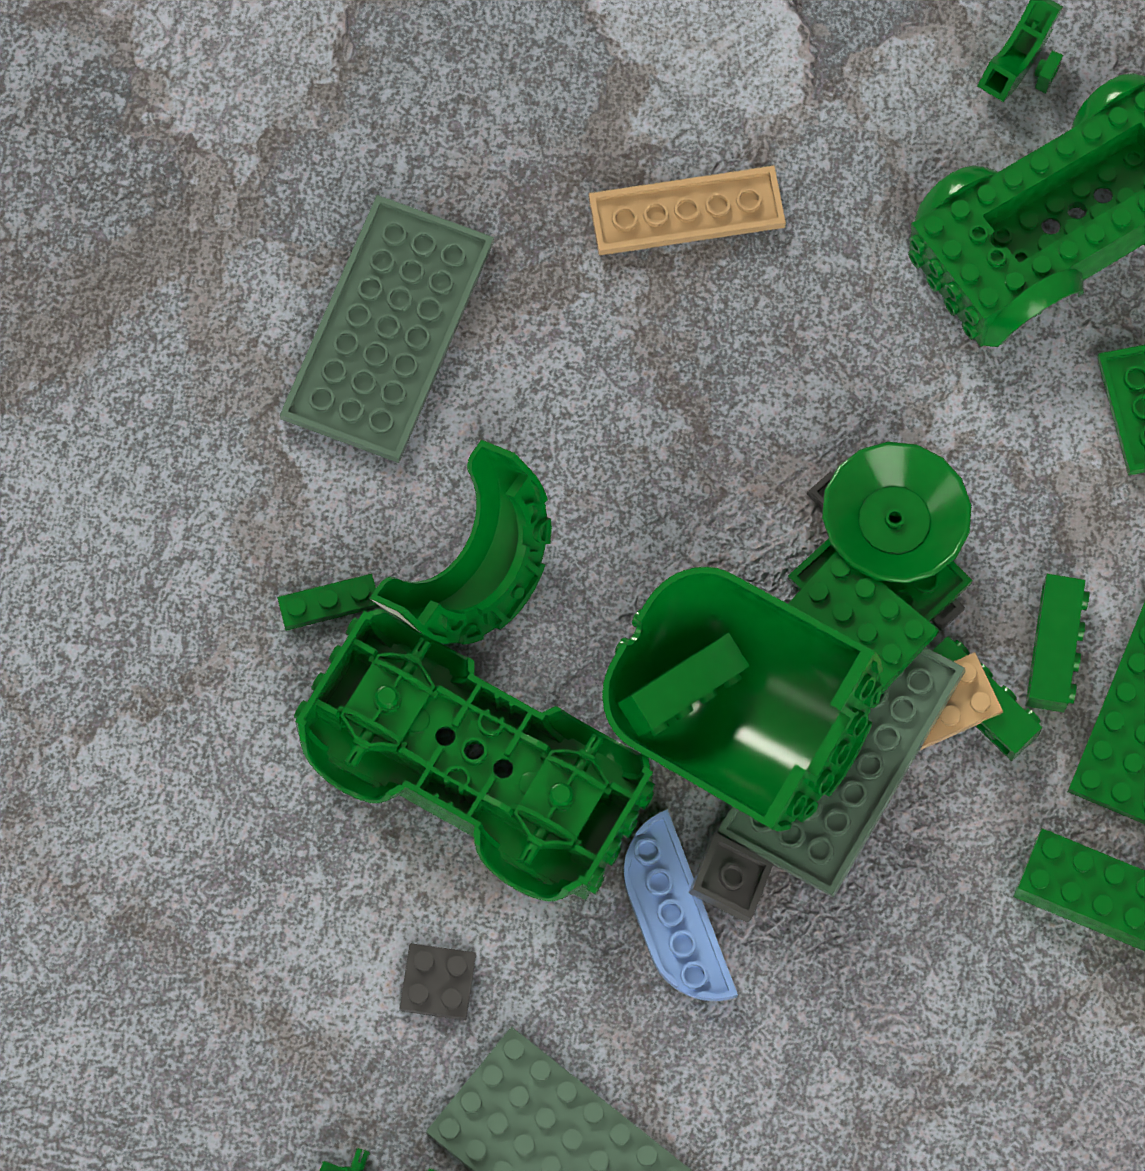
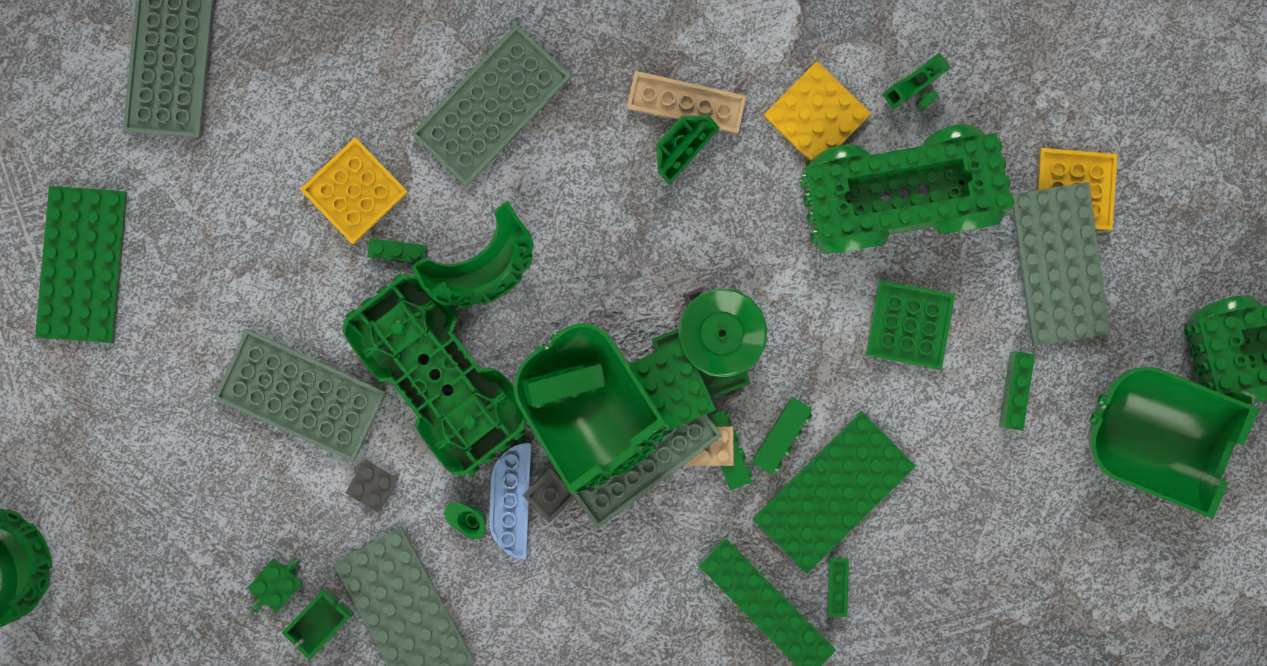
camera: 25 degrees right, 15 degrees up
none -> sand green plate [214,329,386,462]
none -> yellow plate [300,137,409,245]
none -> green piece [444,502,487,539]
none -> green wedge [656,115,720,185]
none -> yellow plate [763,61,871,162]

